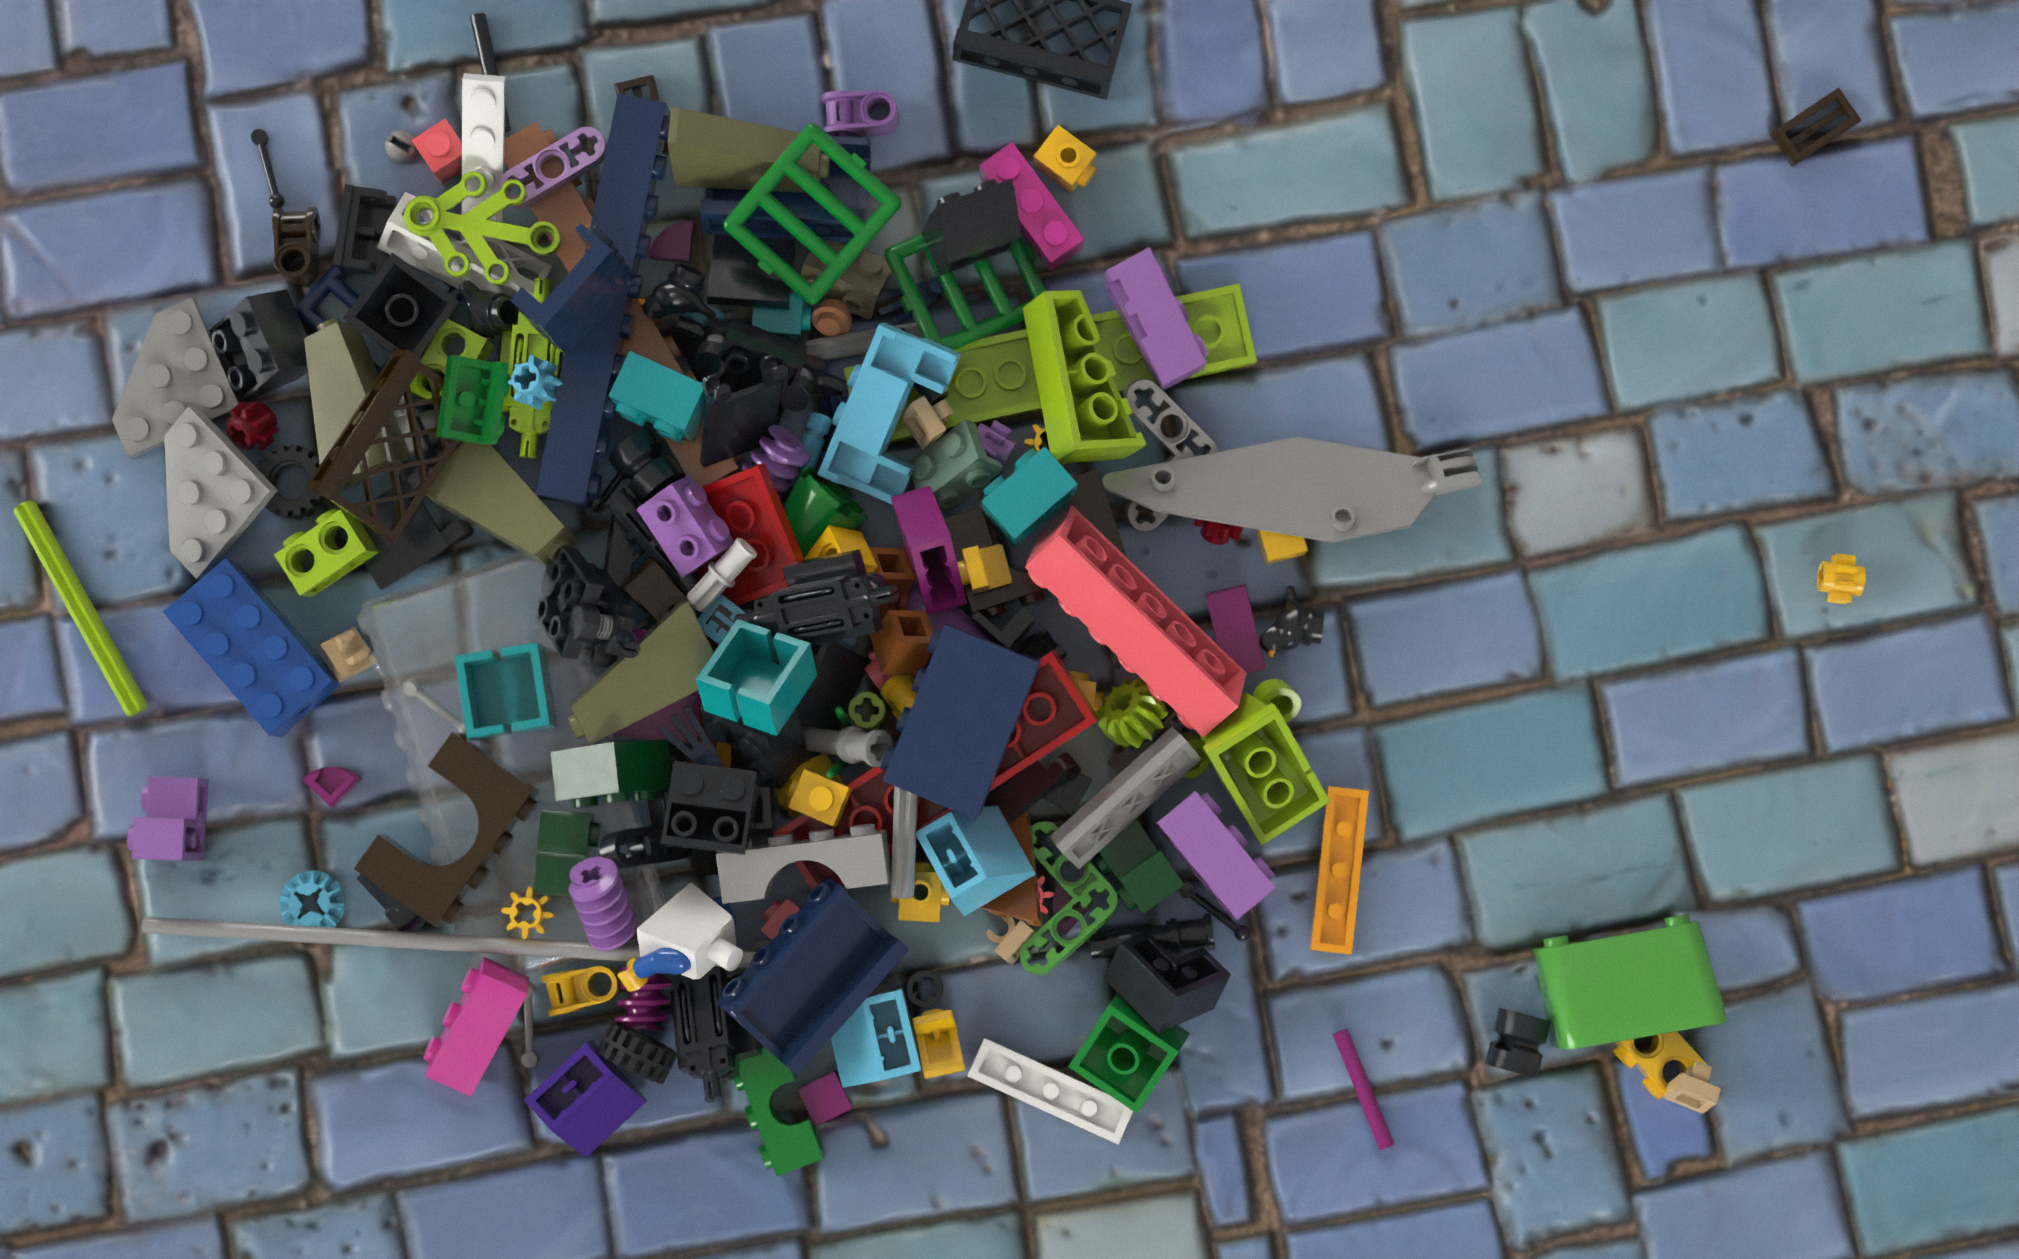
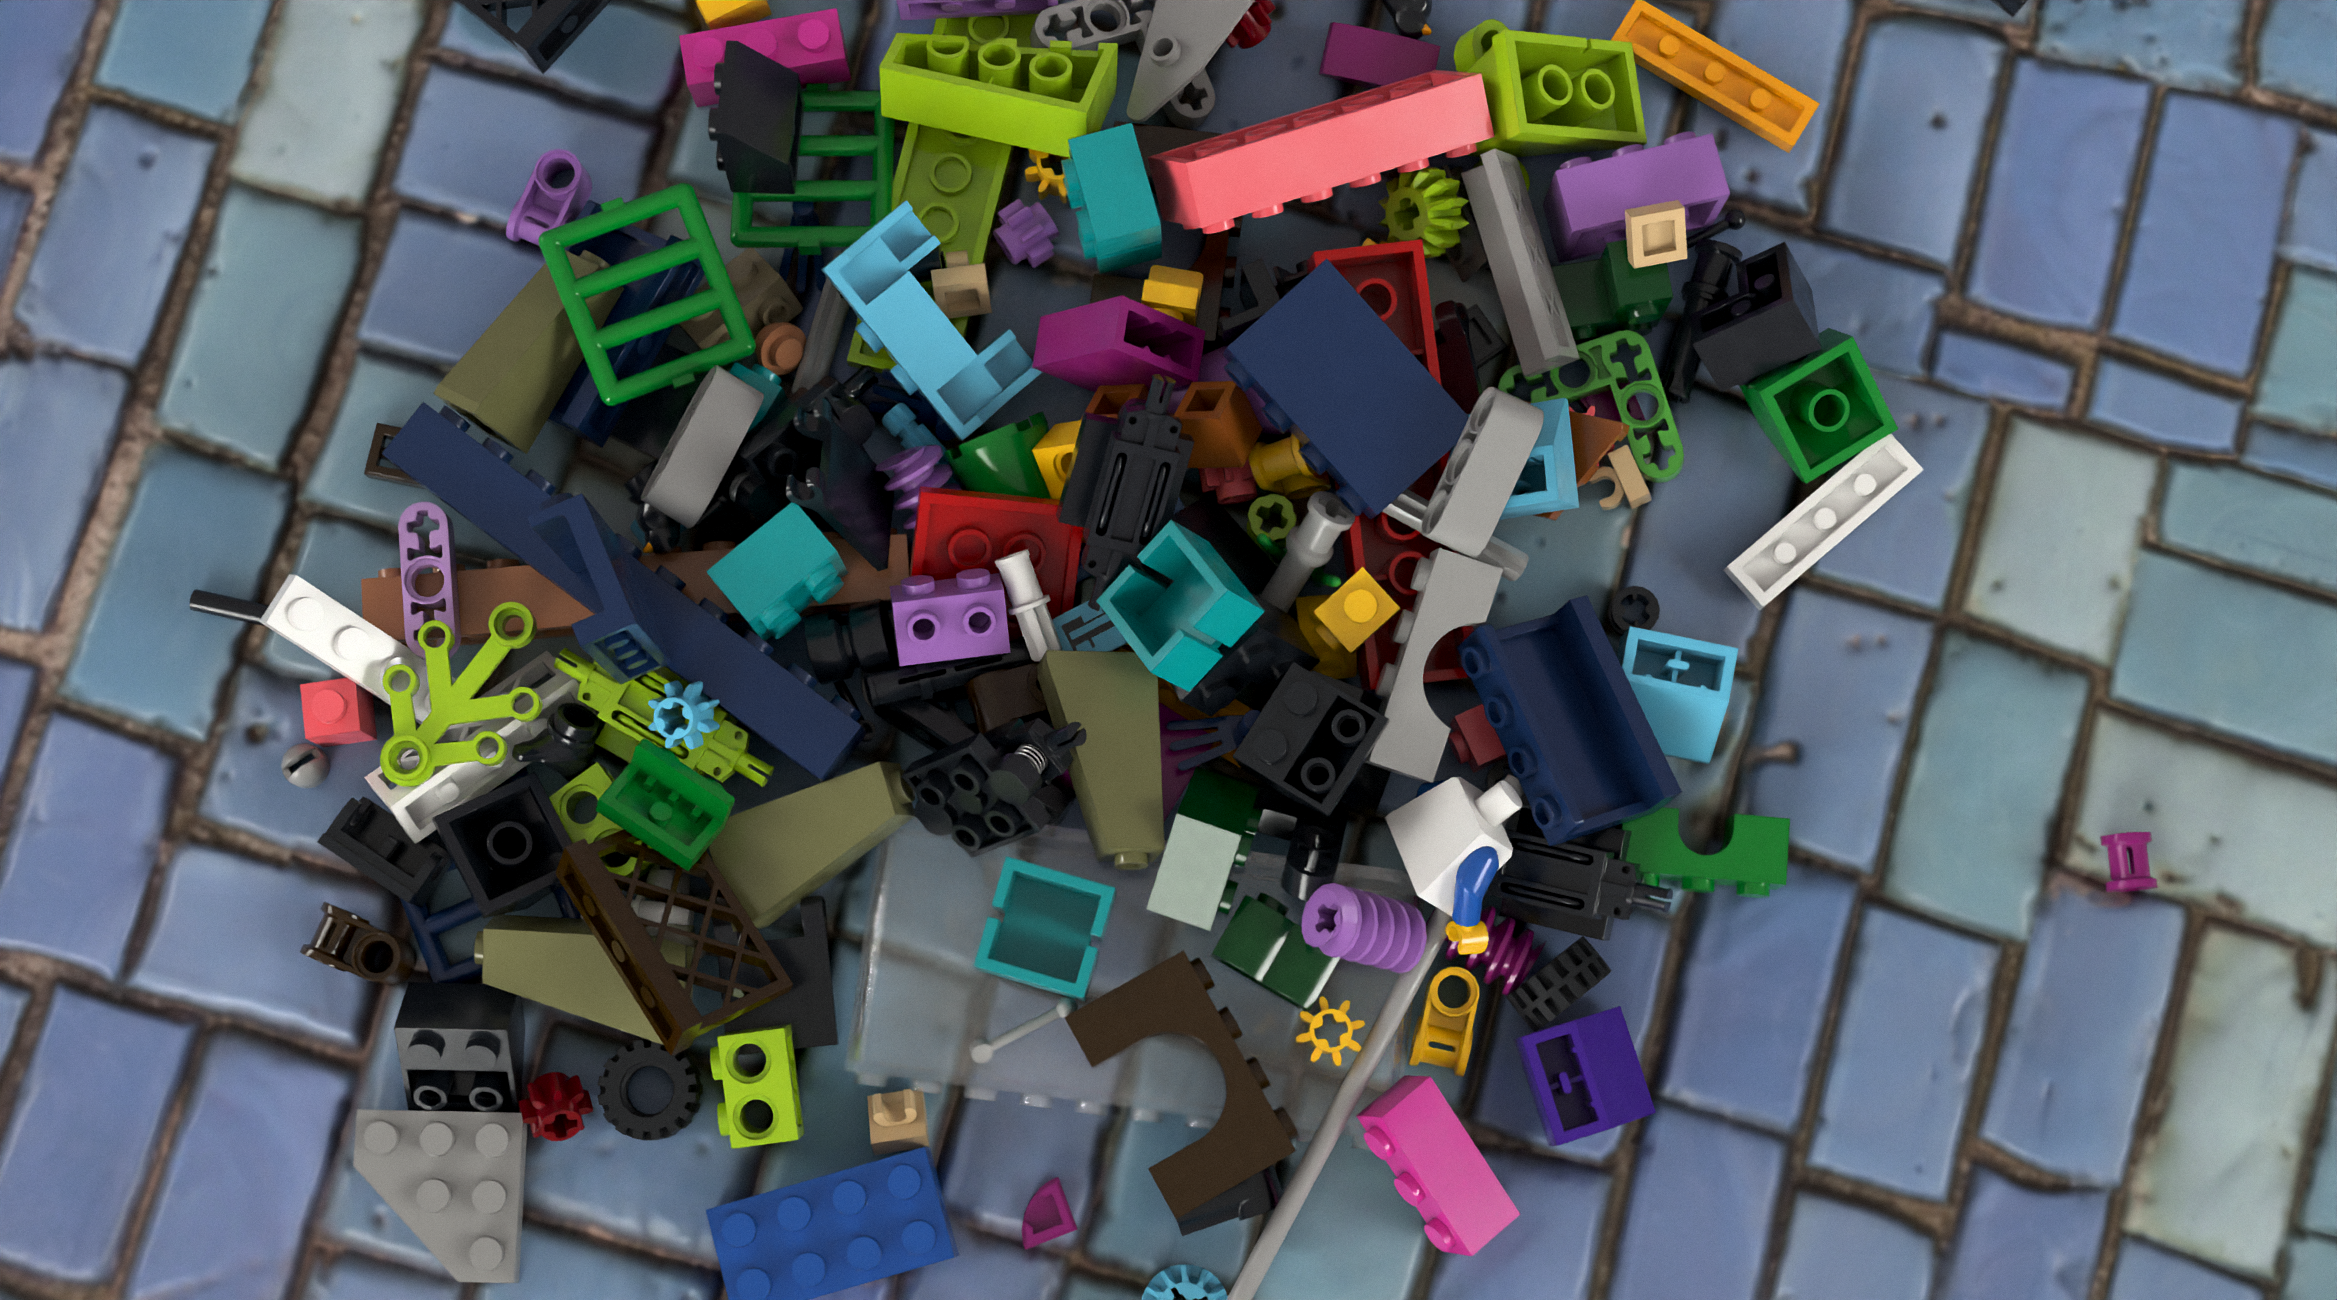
camera: 65 degrees left, 5 degrees down
light grey plate [164,406,278,579] -> none
black hinge [251,129,285,208] -> none
light grey hinge [521,981,539,1068] -> none
magenta tile [649,221,695,264] -> none
magenta tile [797,1071,853,1127] -> none
yellow brick [891,863,950,922] -> none
sand green bracket [909,419,1003,512] -> none
yellow bracket [912,1009,965,1079] -> none
magenta bar [1332,1028,1395,1150] -> none
none -> light grey beam [641,365,764,528]
none -> light grey beam [1421,387,1544,557]
none -> tan tile [1625,200,1687,269]

